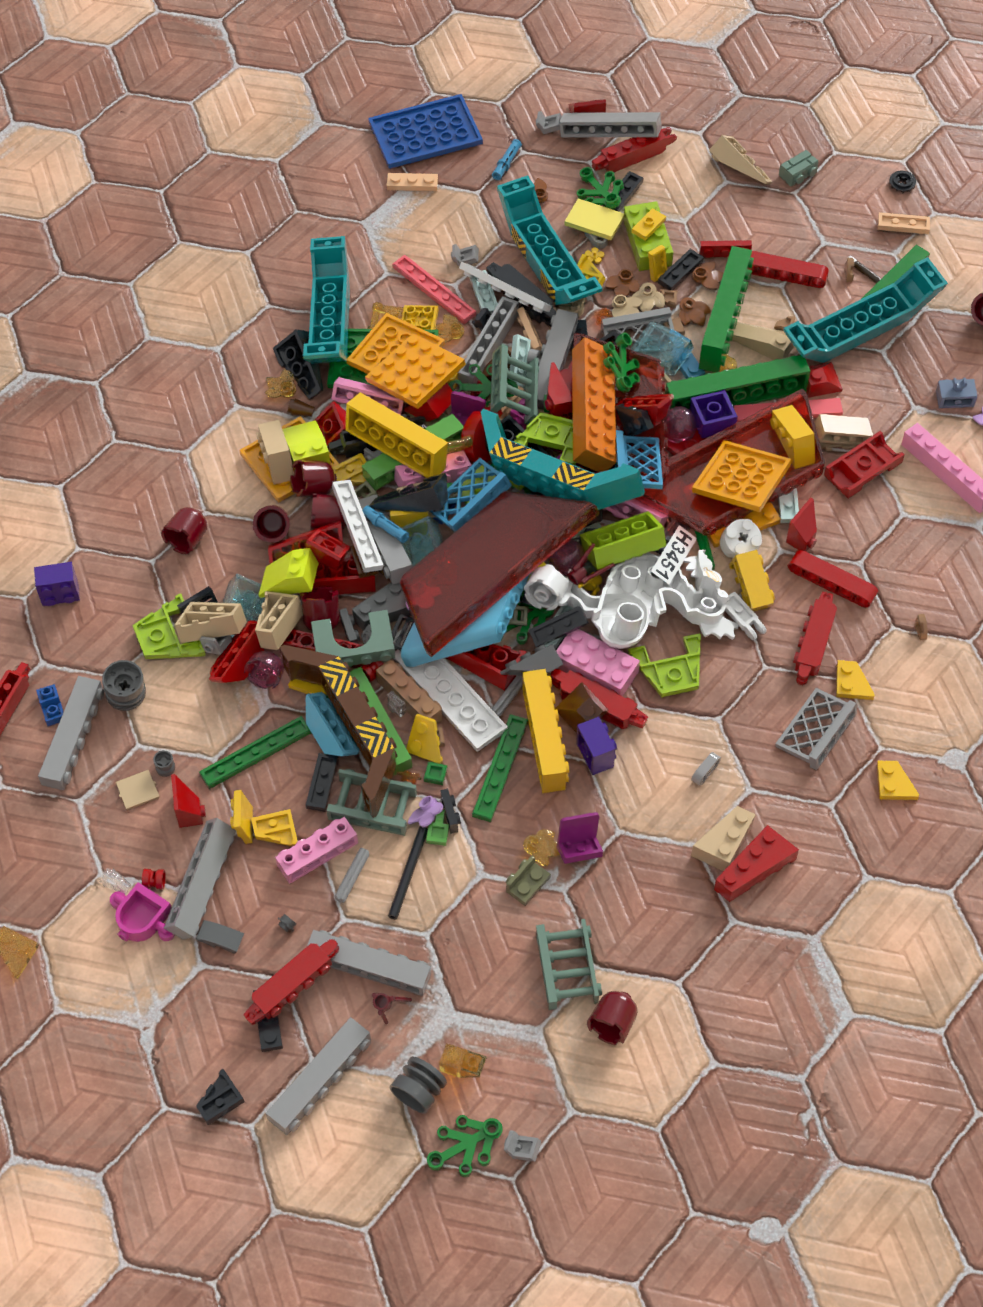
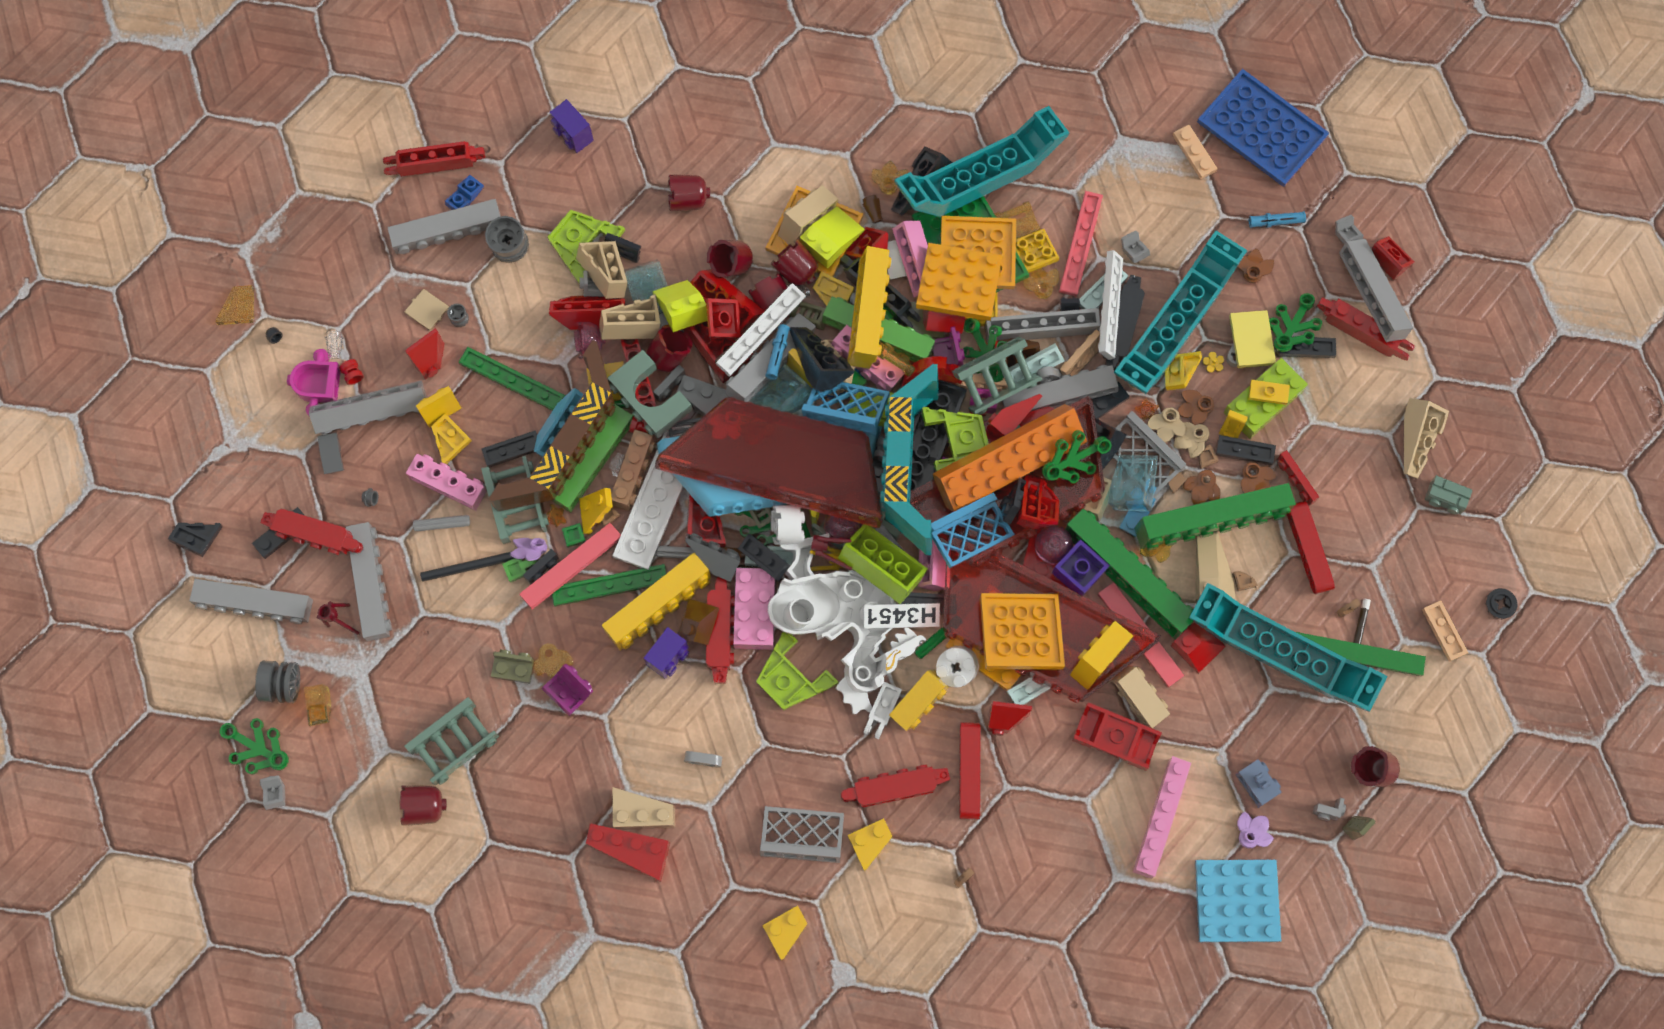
camera: 60 degrees right, 15 degrees up
none -> black hinge [266,327,283,344]
none -> coral tile [519,523,621,610]

